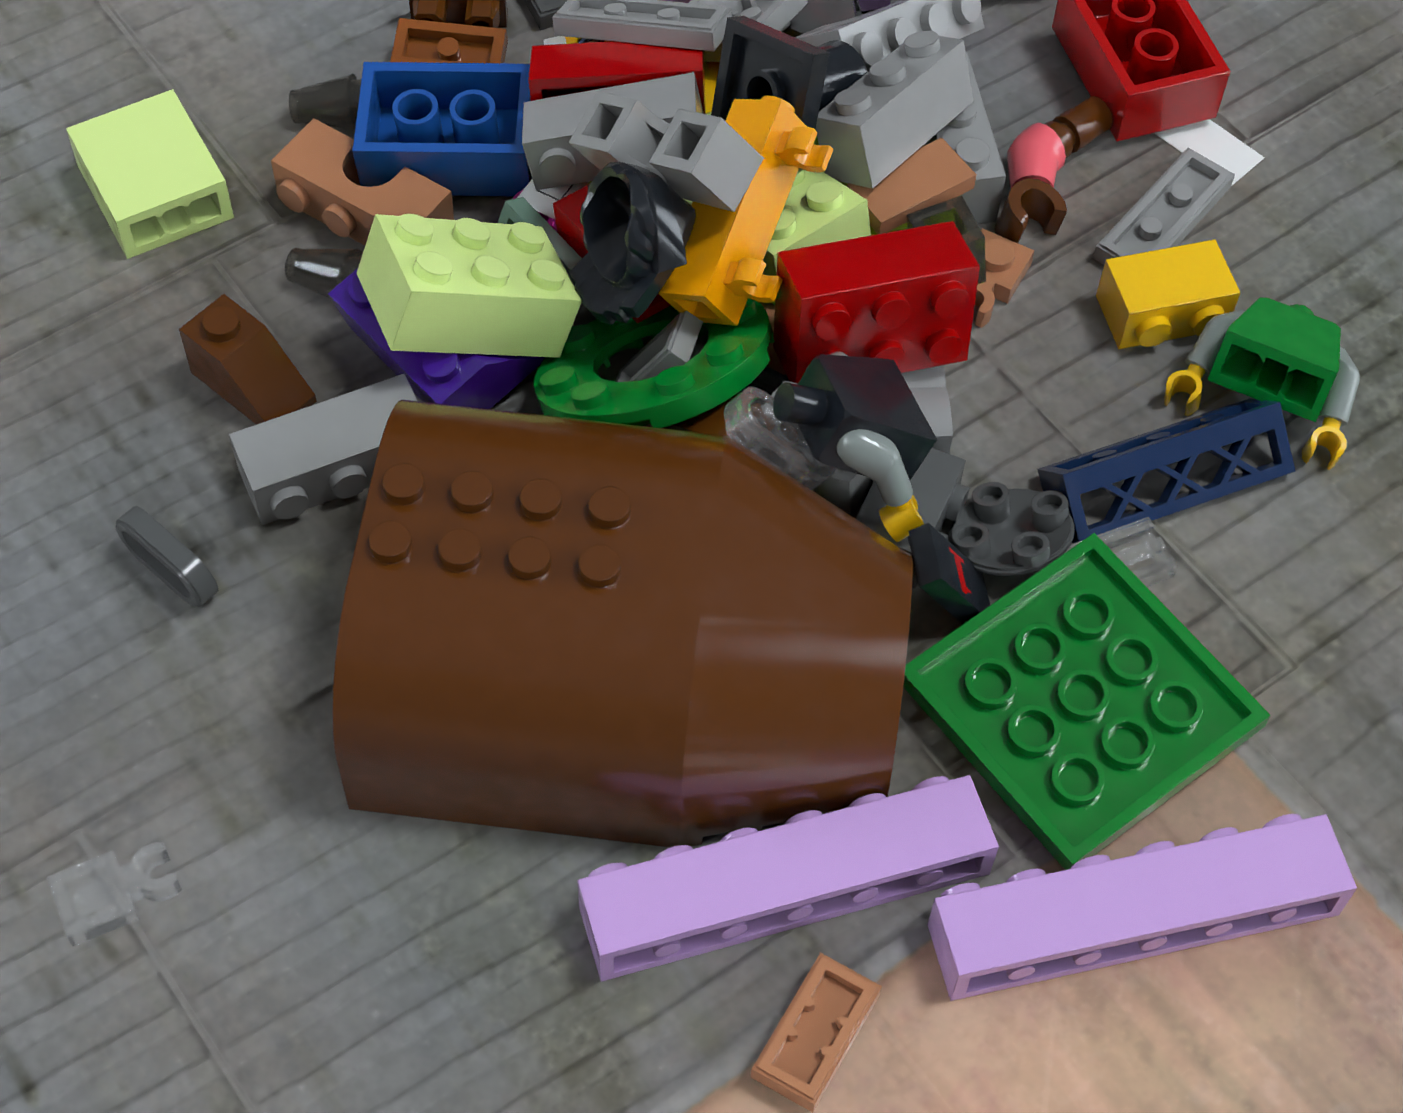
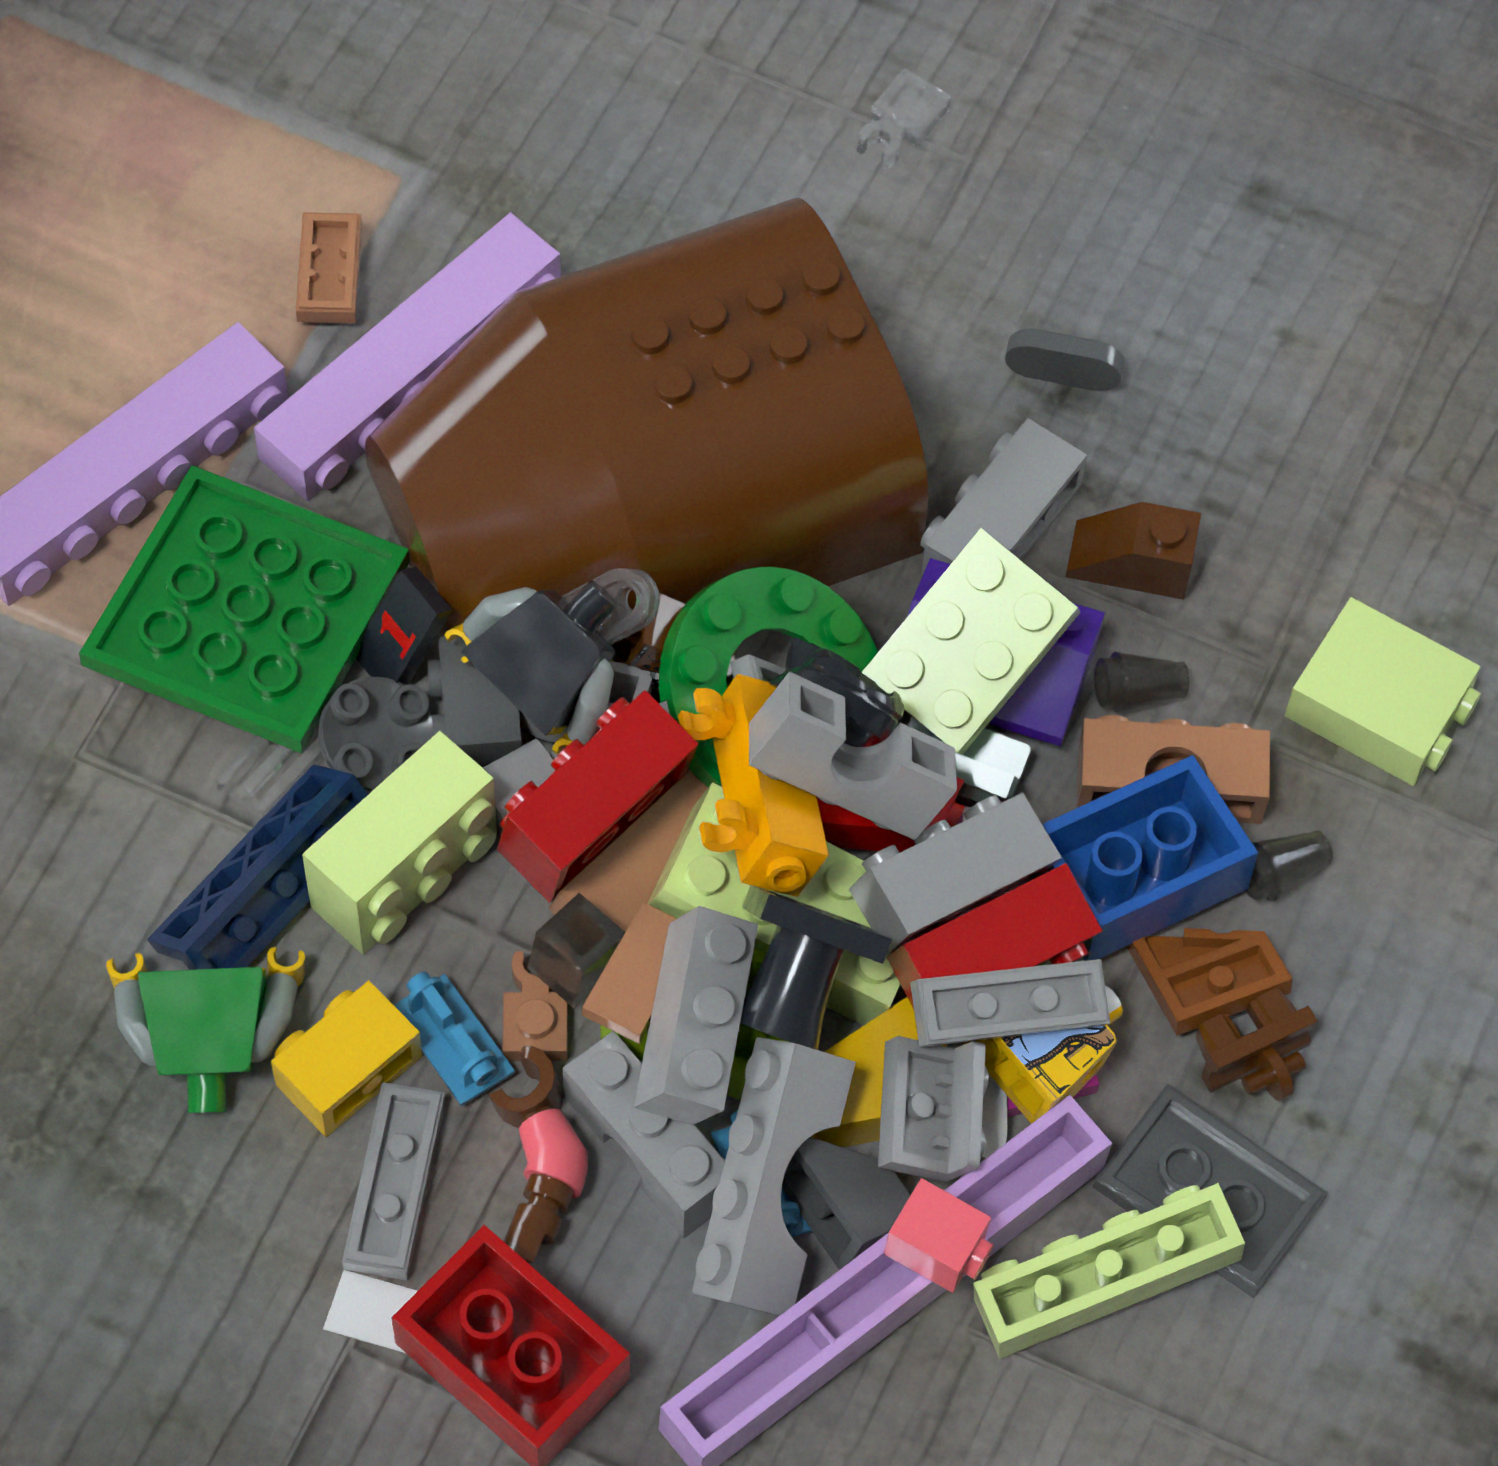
camera: 150 degrees right, 5 degrees up
none -> yellowish green brick [302,731,497,955]
none -> dark azure hinge [394,971,515,1107]

